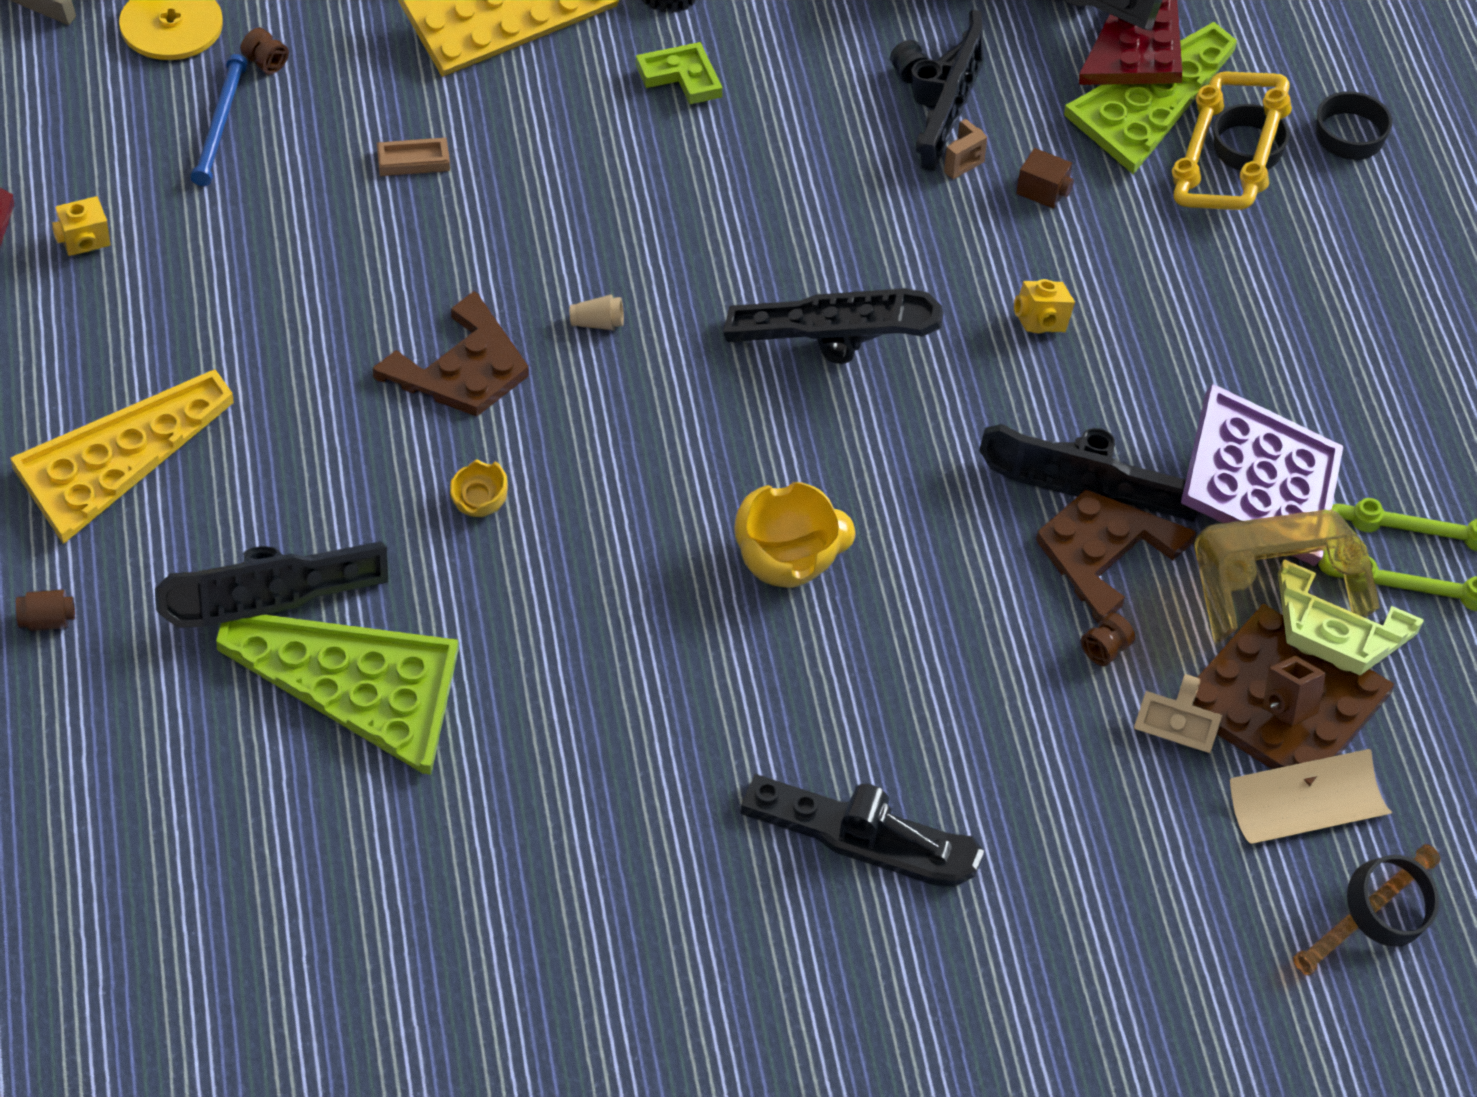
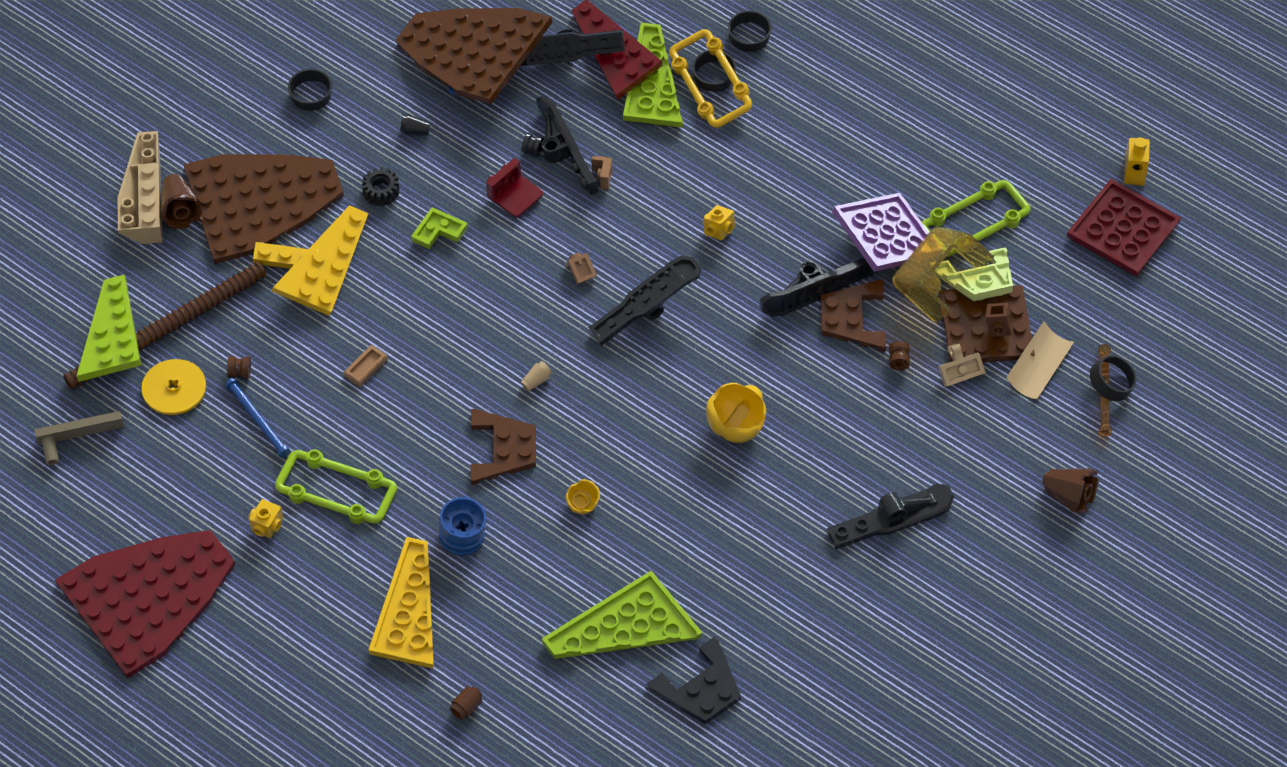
camera: 40 degrees left, 5 degrees up
black piece [154,541,388,628] -> none
reddish brown brick [1016,148,1074,209] -> none
none -> lime bar [275,449,397,524]
none -> blue wheel [439,497,486,556]
none -> dark red bracket [486,158,543,218]
none -> medium nougat bracket [565,252,597,285]
none -> black wing [646,637,741,724]
none -> reddish brown cone [1042,468,1099,514]

